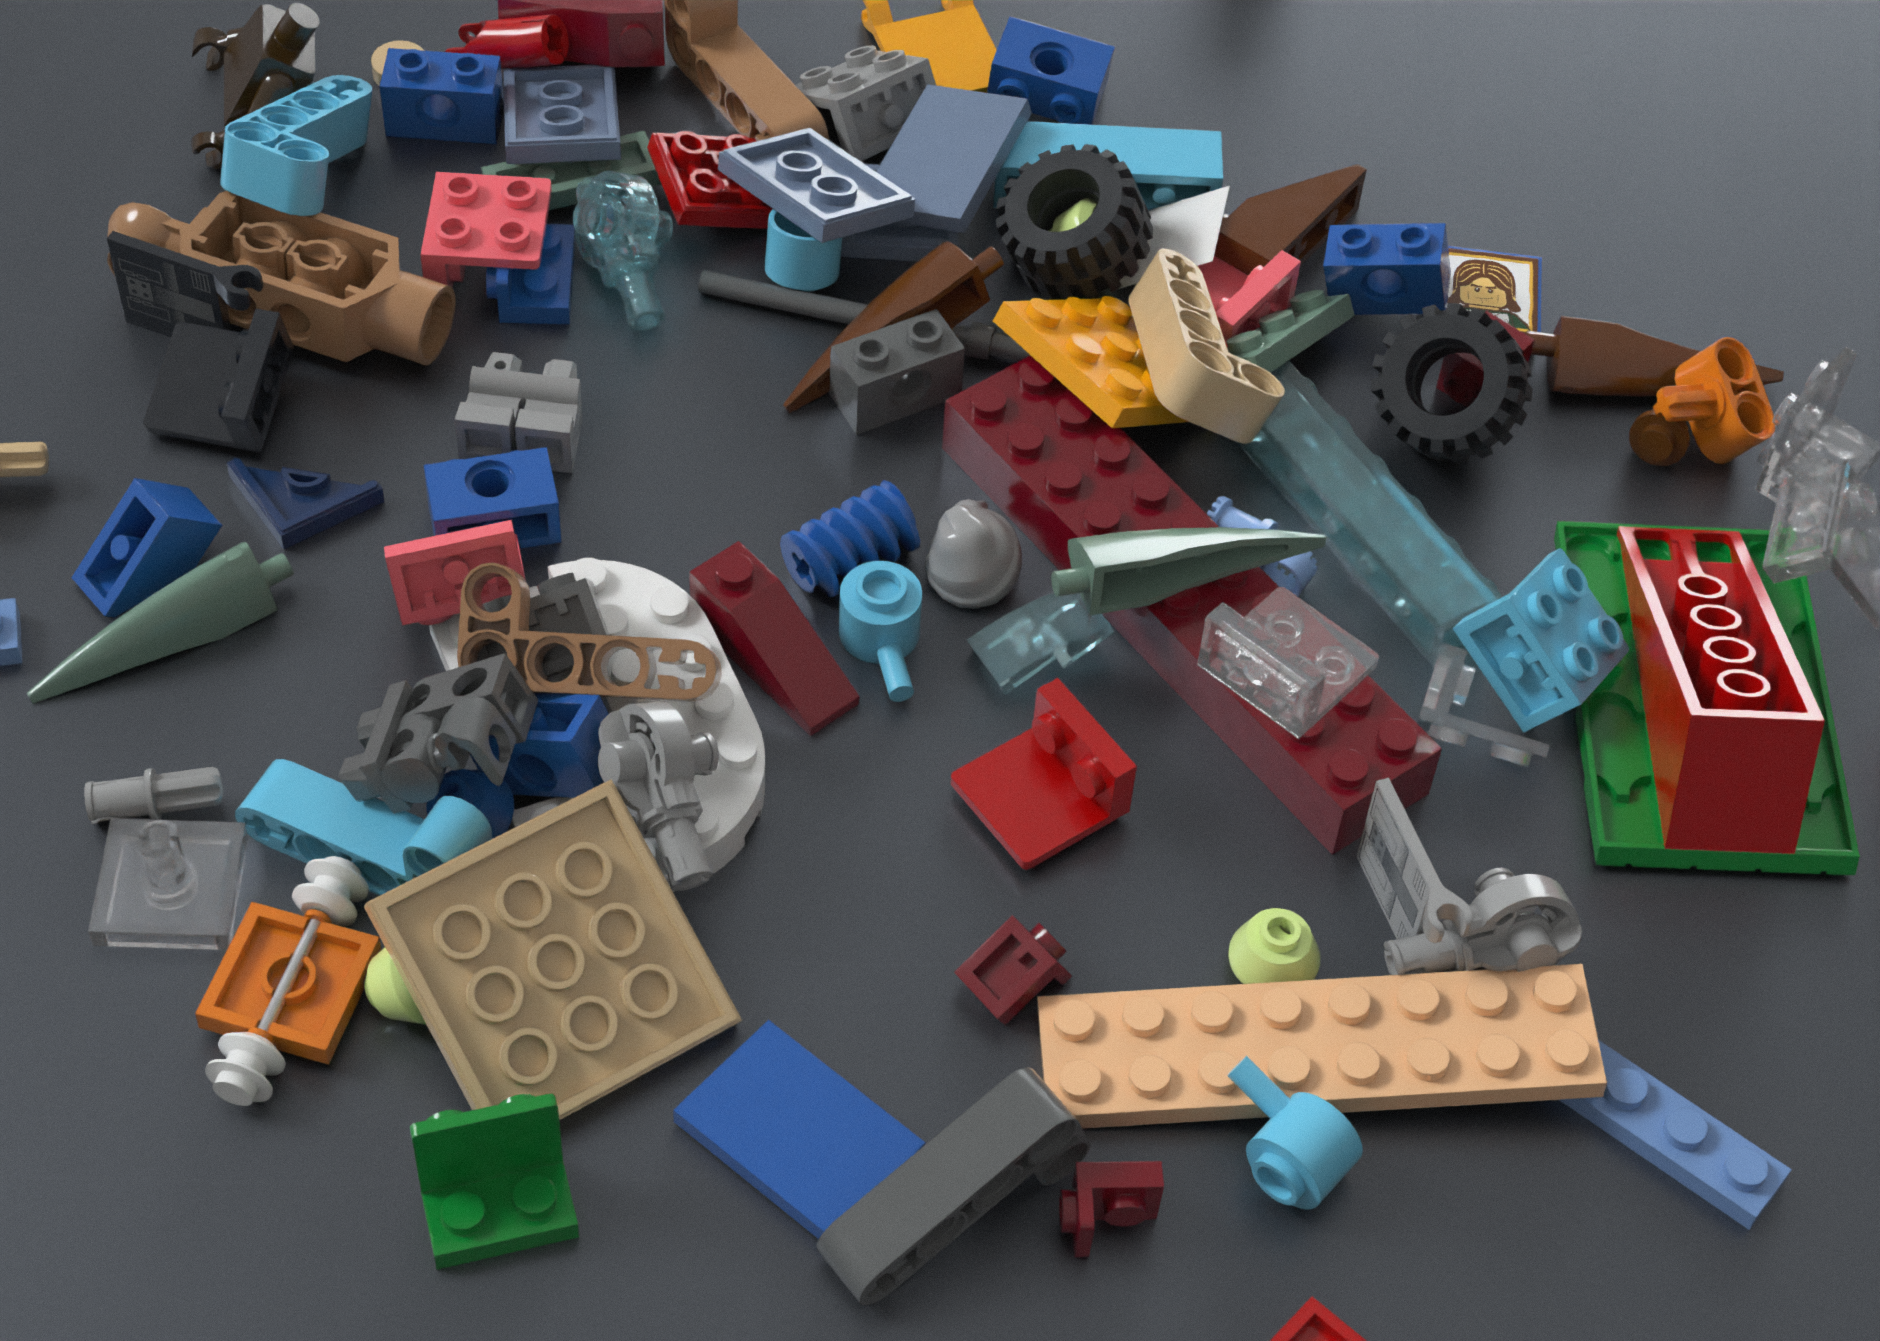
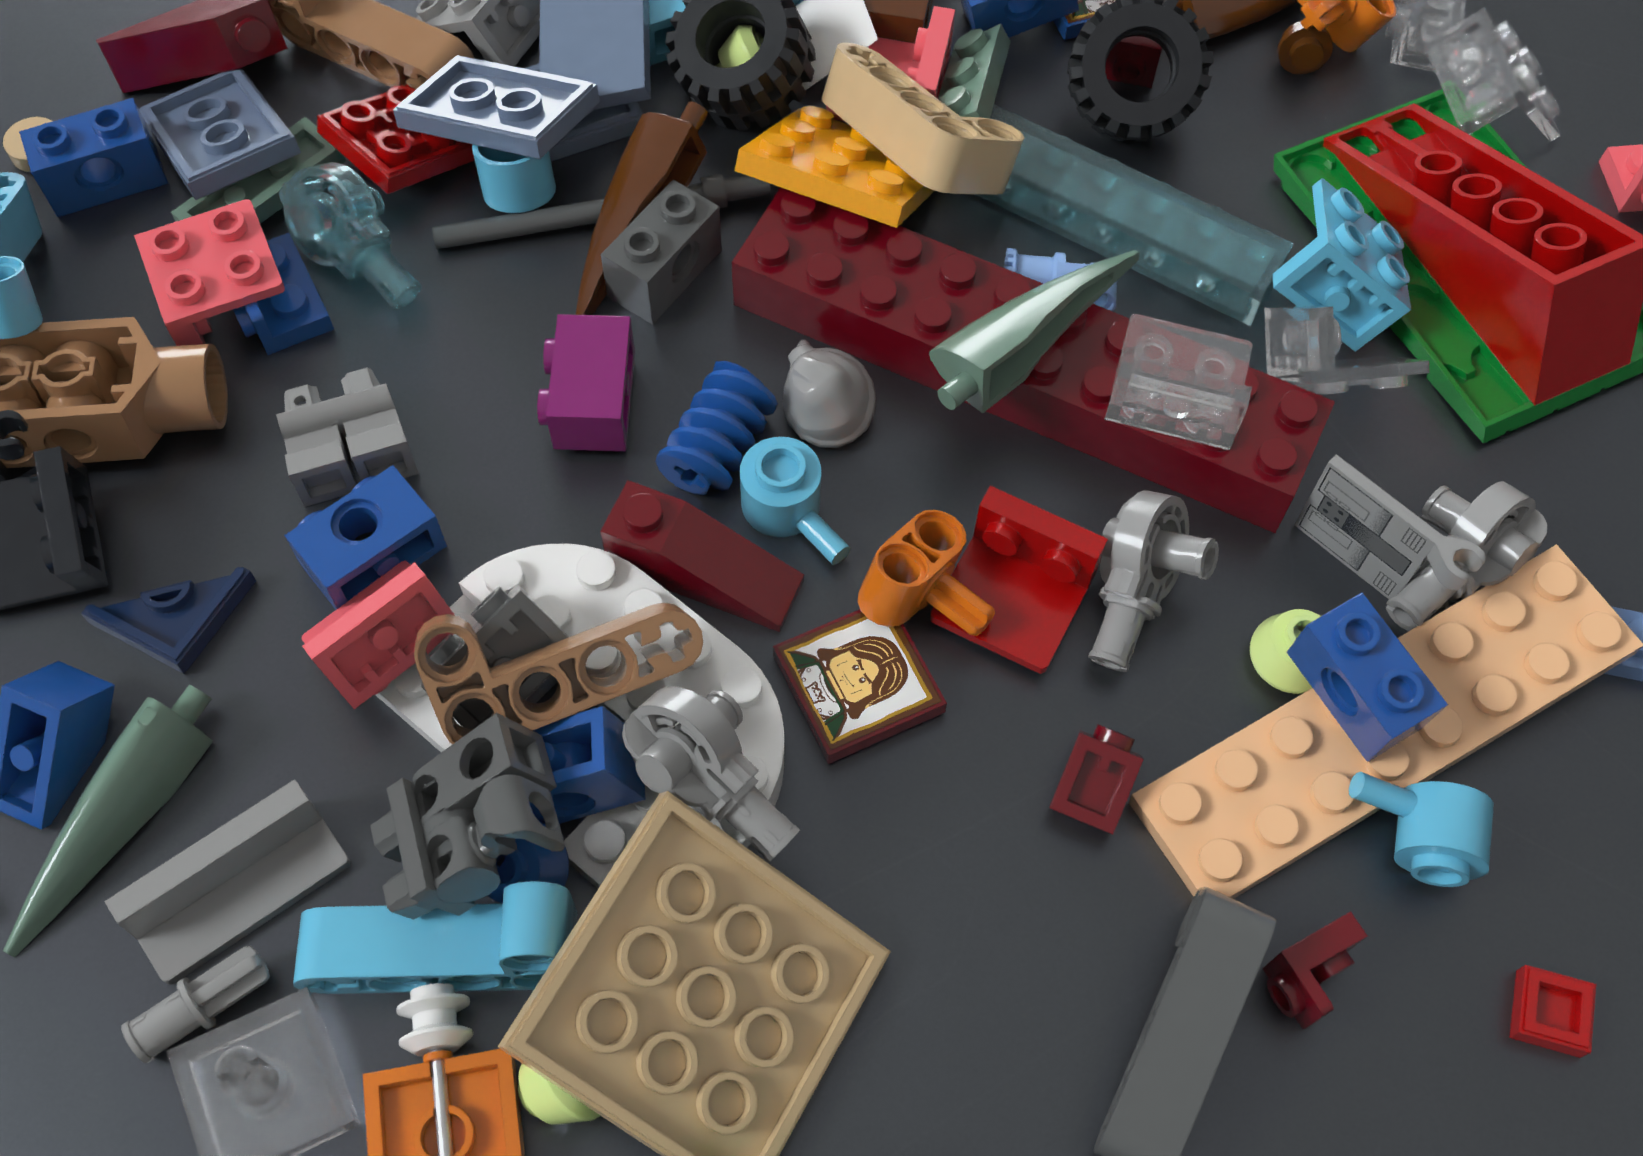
camera: 25 degrees left, 10 degrees up
red piece [445,14,569,69] -> none
blue tile [673,1020,926,1239] -> none
clear light blue slope [967,592,1114,695] -> none
none -> light grey panel [104,779,351,985]
none -> magenta brick [537,314,635,451]
none -> tile [773,609,947,764]
none -> orange beam [857,510,995,636]
none -> light grey pin [1088,490,1219,672]
none -> blue brick [1287,592,1448,762]

